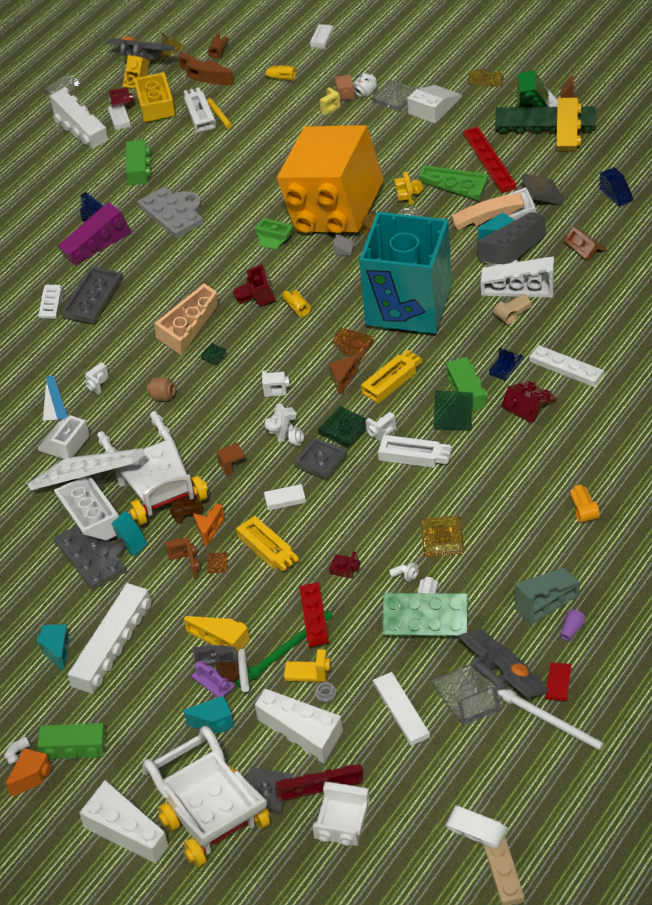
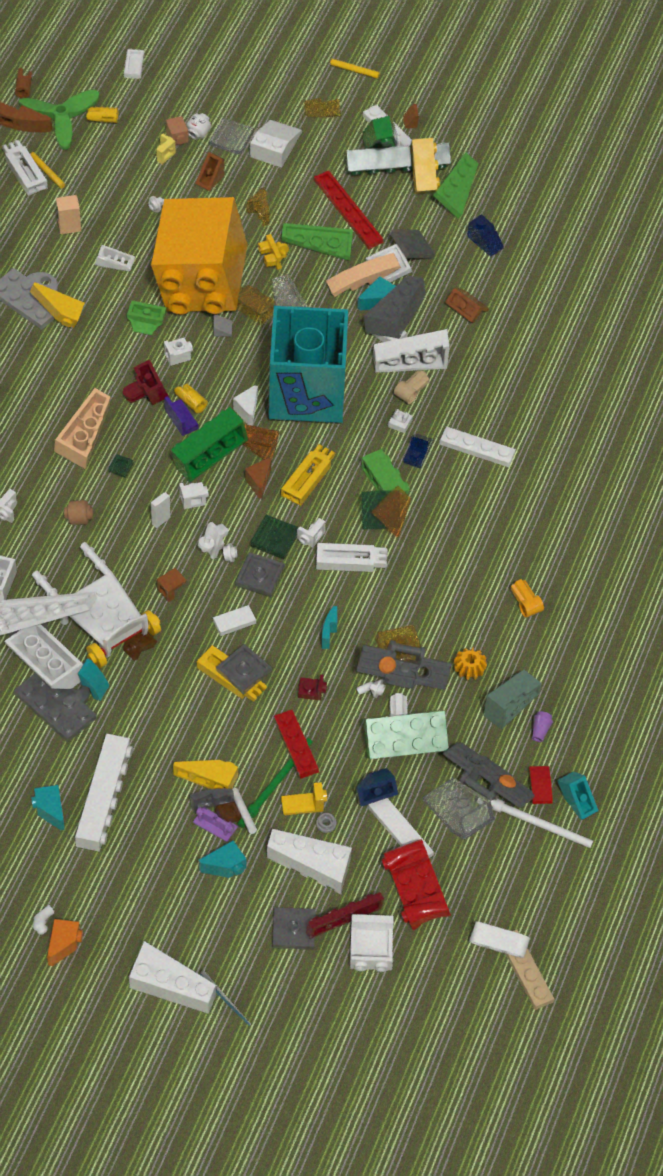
camera: 20 degrees left, 10 degrees up
bright green brick [37,723,107,760] -> none
white piece [142,726,270,868] -> none
dark orange bracket [165,537,200,579] -> none
orange slope [193,503,225,546] -> none
clear orange tile [207,552,228,573] -> none
dark red bracket [501,381,557,423] -> none
none -> bright green piece [19,90,99,150]
none -> yellow slope [30,282,84,328]
none -> light nougat panel [56,195,81,234]
none -> white slope [95,245,135,271]
none -> white tile [151,492,170,528]
none -> white brick [164,338,193,366]
none -> dark purple panel [164,396,199,436]
none -> green brick [171,407,248,483]
none -> dark orange slope [195,152,224,191]
none -> sticker [200,970,251,1026]
none -> flat silver tile [216,644,272,695]
none -> white slope [233,386,258,426]
none -> clear yellow slope [247,187,270,226]
none -> teal slope [322,606,337,649]
none -> yellow bar [330,59,380,79]
none -> dark grey piece [356,640,452,690]
none -> dark blue slope [356,768,398,807]
none -> clear orange wing [371,485,412,538]
none -> red piece [382,839,451,930]
none -> white tile [388,409,413,433]
none -> bright green wing [433,152,478,218]
none -> light orange gear [454,647,487,681]
none -> teal slope [557,771,598,820]

